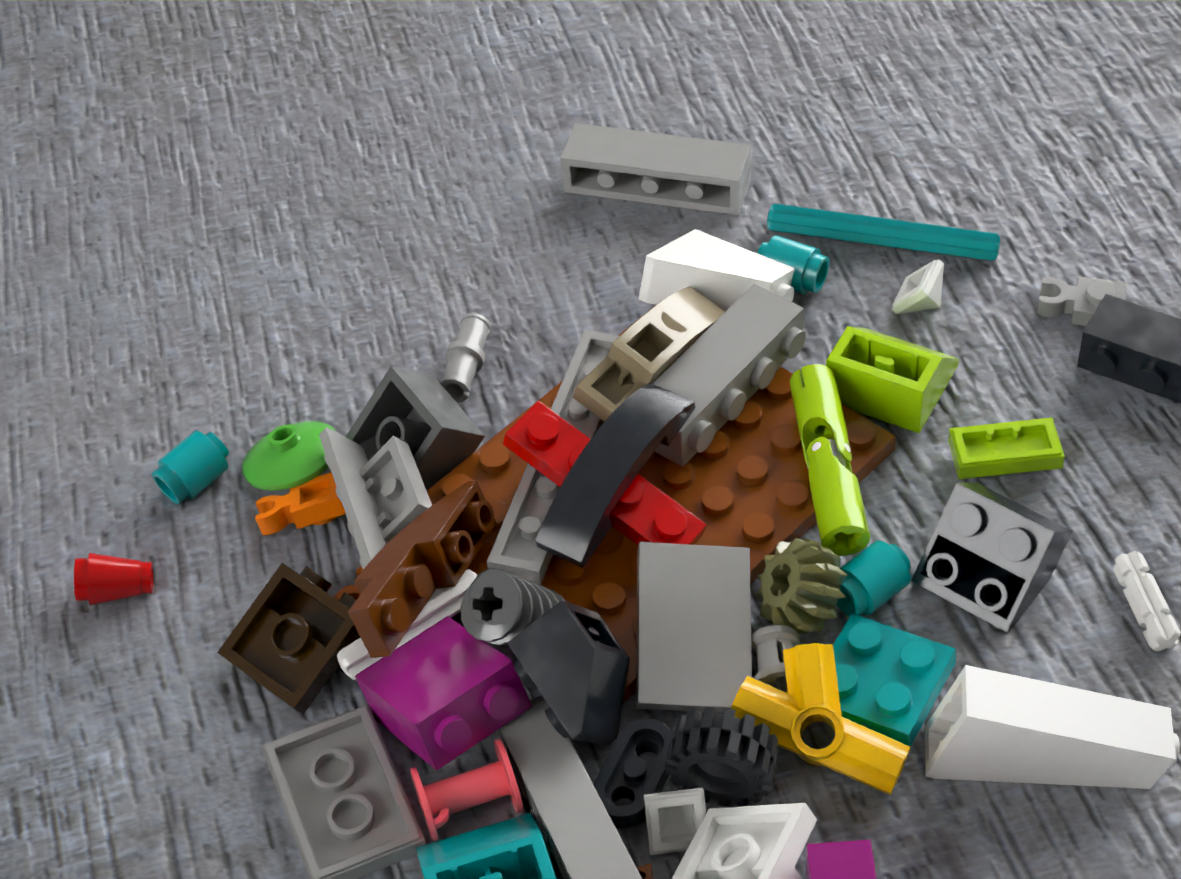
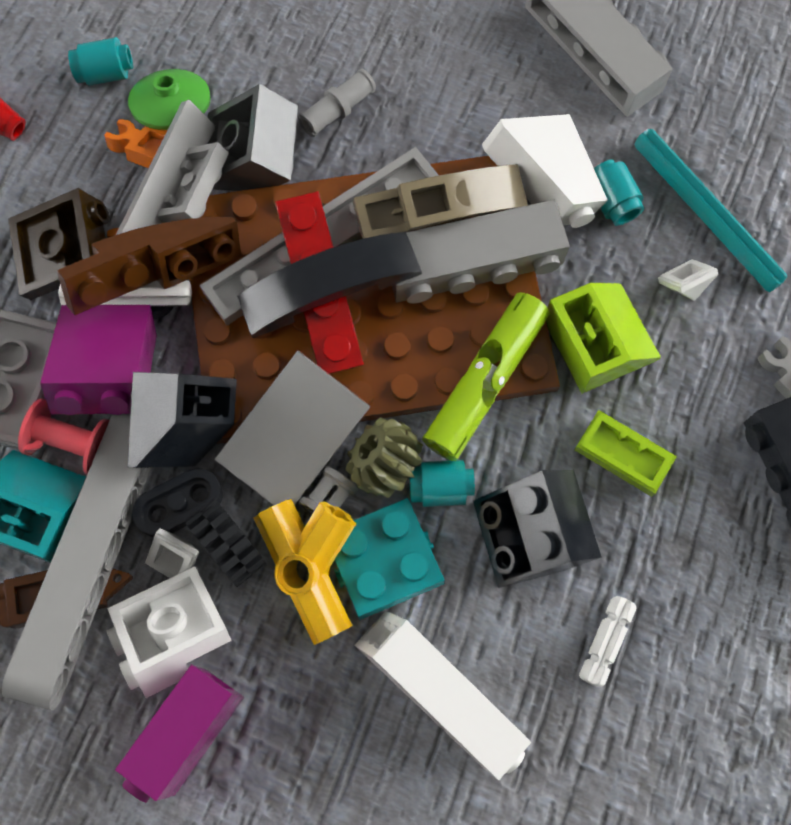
camera: 30 degrees right, 25 degrees up
dark grey piece [461,567,565,651] -> none

